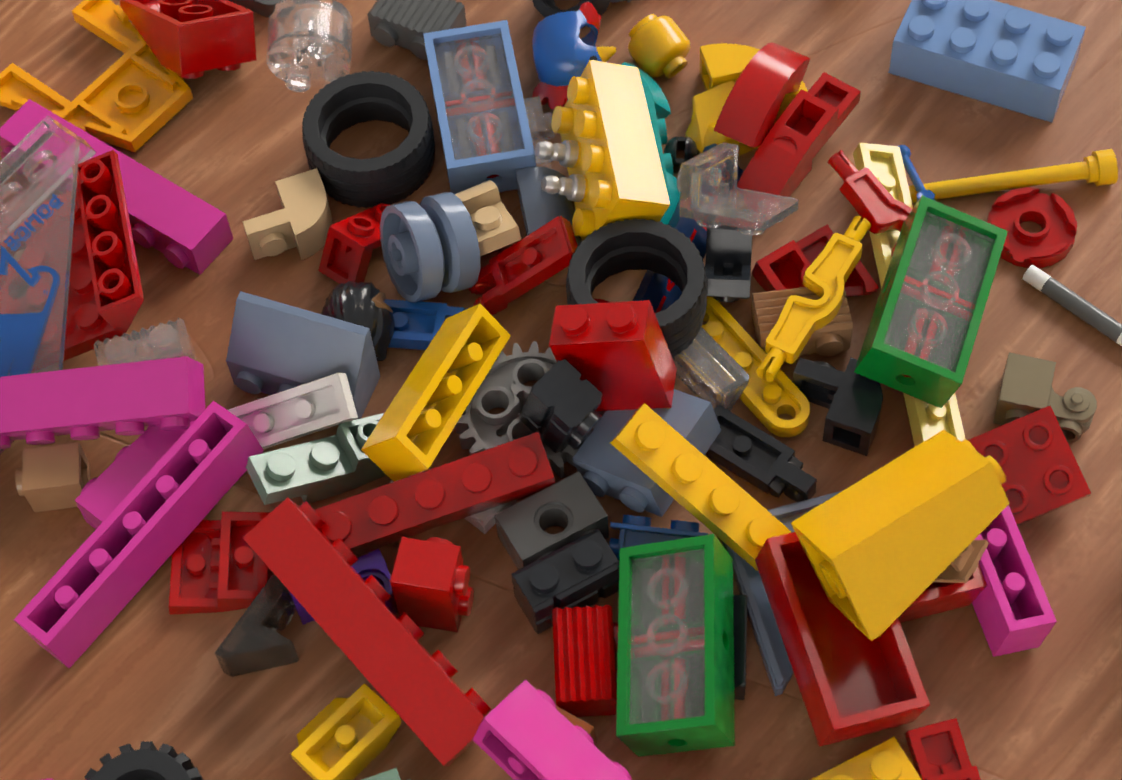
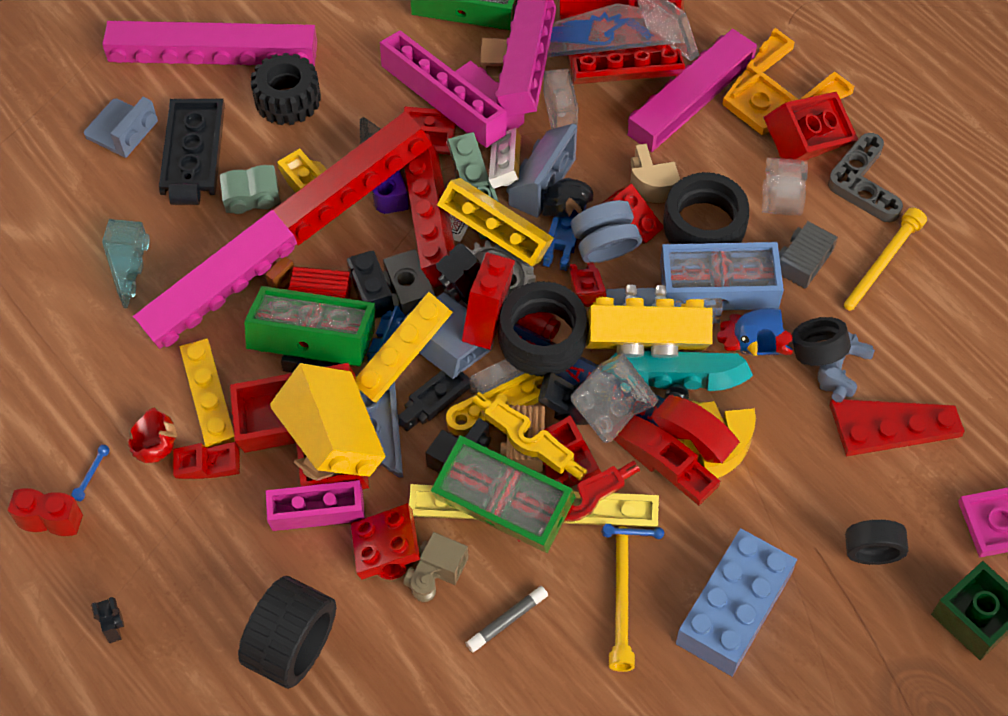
camera: 95 degrees right, 0 degrees up
red brick [390,537,474,633] -> none
tan brick [455,180,521,256] -> none
yellow head [628,14,690,78] -> none
red tile [987,187,1077,268] -> none

